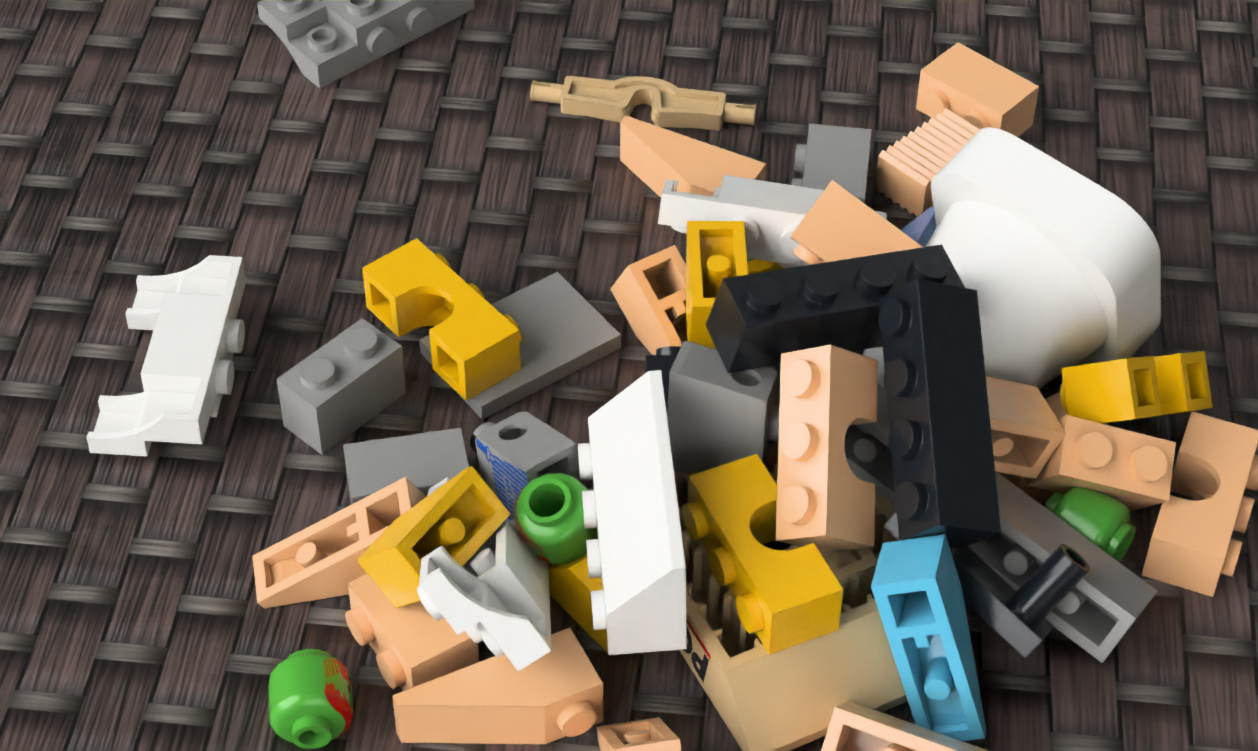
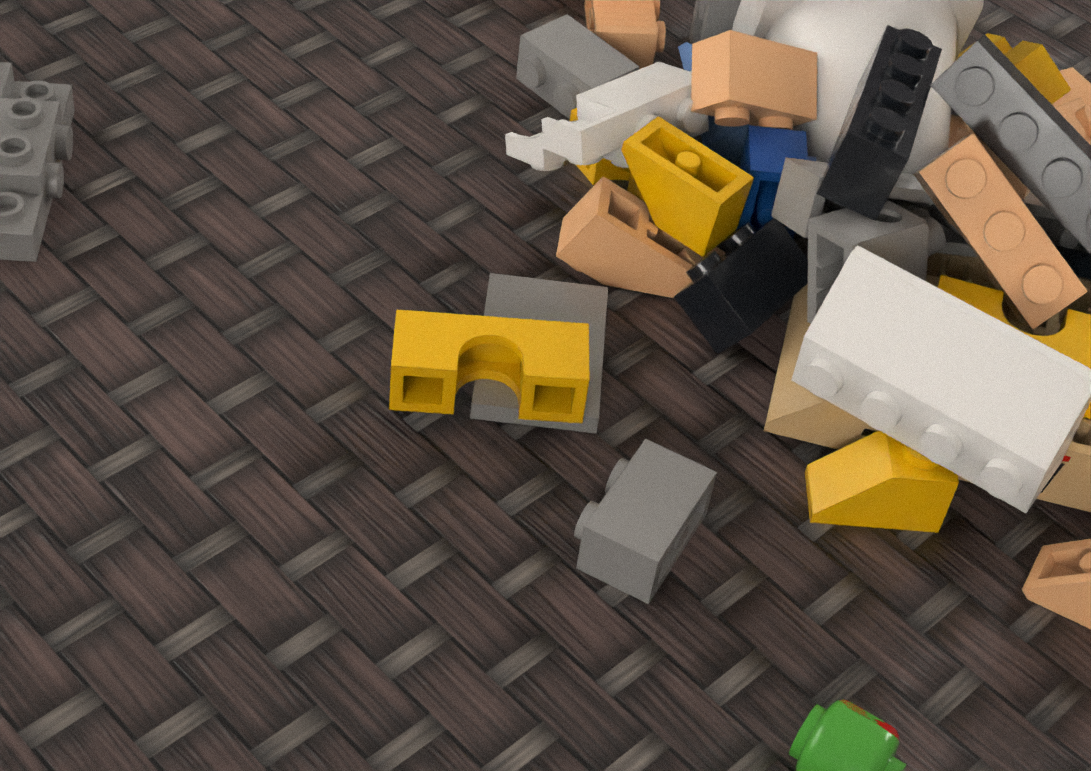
camera: 55 degrees left, 0 degrees up
white bracket [87,255,246,457] -> none
light nougat slope [252,477,426,609] -> none
light grey brick [277,318,406,455] -> none
light nougat brick [345,574,479,691] -> none
yellow slope [357,466,510,608] -> none
light nougat slope [392,627,603,744] -> none
white bracket [417,477,552,672] -> none
light grey torso [470,412,582,520] -> none
bright green head [513,473,598,565] -> none
tan piece [530,76,757,131] -> none
light nougat slope [620,115,766,197] -> none

